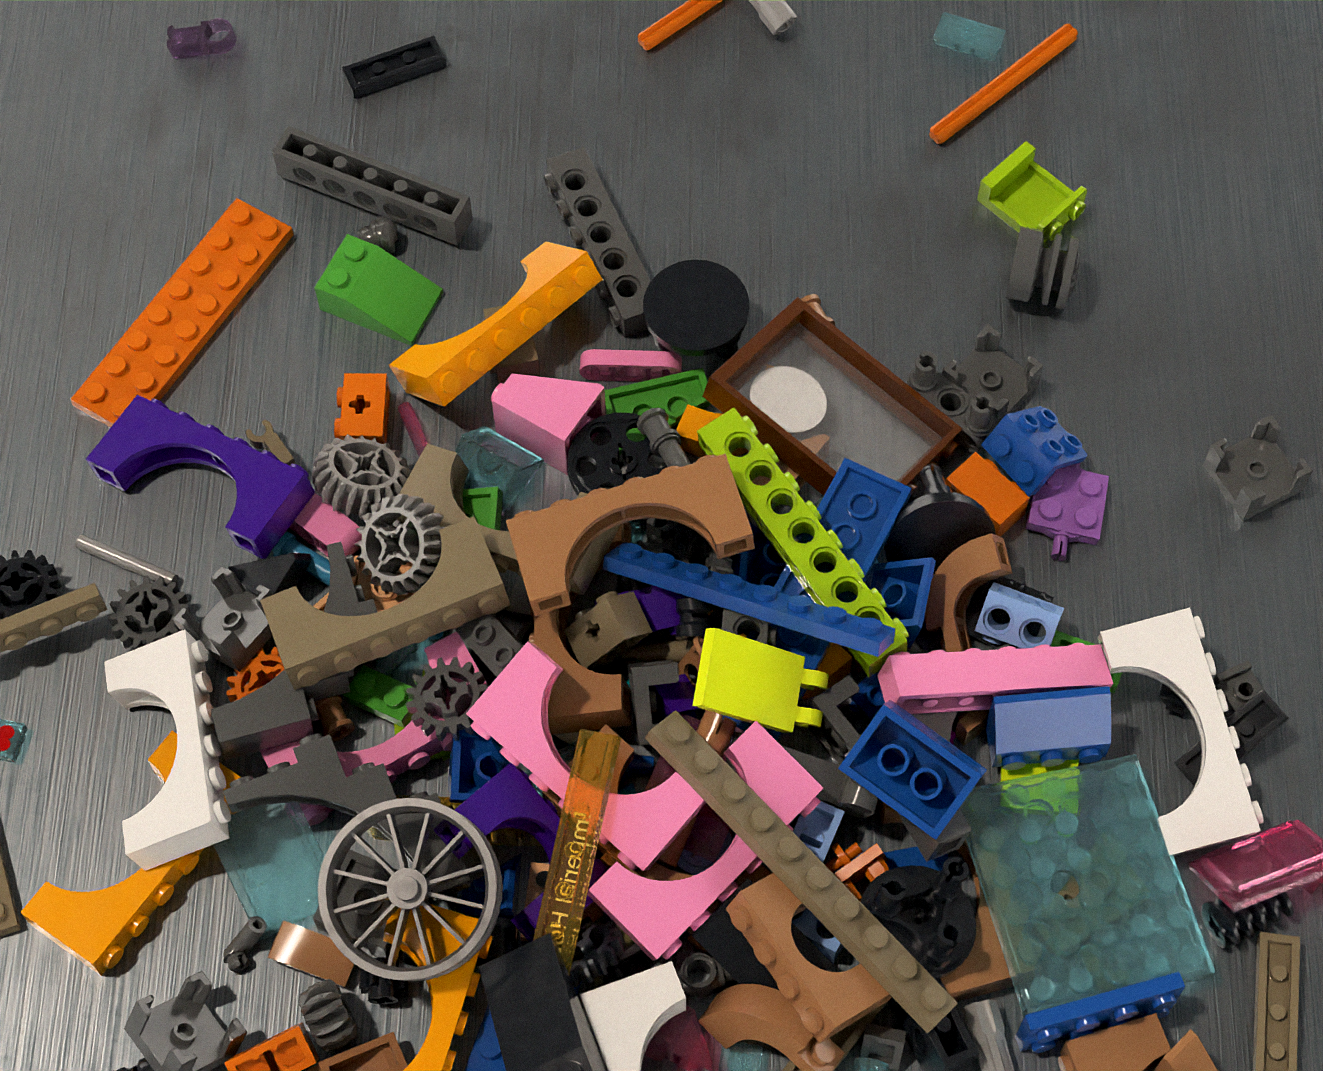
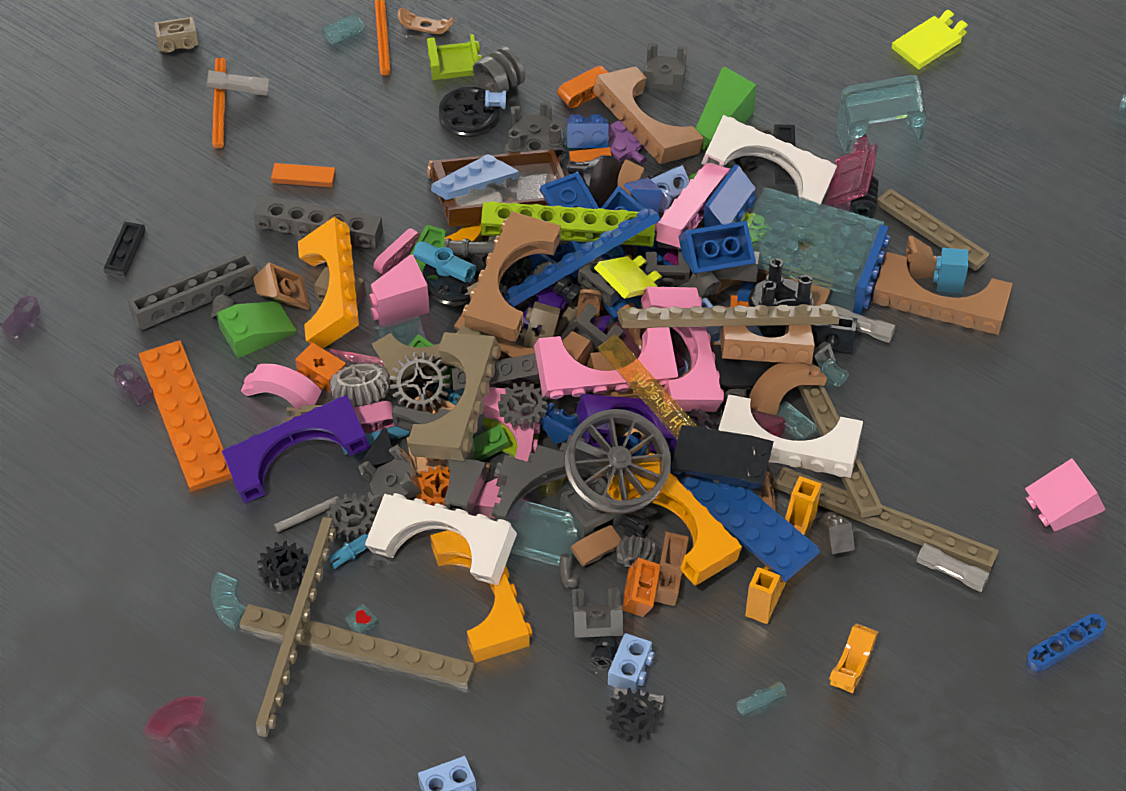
camera: 55 degrees left, 10 degrees down
black piece [643,260,749,359] -> none
none -> clear purple piece [114,364,153,406]
none -> bright pink arch [241,364,322,409]
none -> medium nougat slope [253,263,310,310]
none -> orange tile [271,163,336,188]
none -> dark azure axle [328,534,368,569]
none -> medium nougat piece [397,8,454,34]
none -> dark azure piece [413,241,476,283]
none -> medium blue wing [431,154,519,200]
none -> black wedge [439,86,499,136]
none -> light blue bush [485,90,506,109]
none -> orange beam [557,66,609,108]
none -> medium nougat arch [593,66,704,164]
none -> blue slope [624,178,662,213]
none -> light blue bush [659,188,676,214]
none -> bright green slope [696,66,757,151]

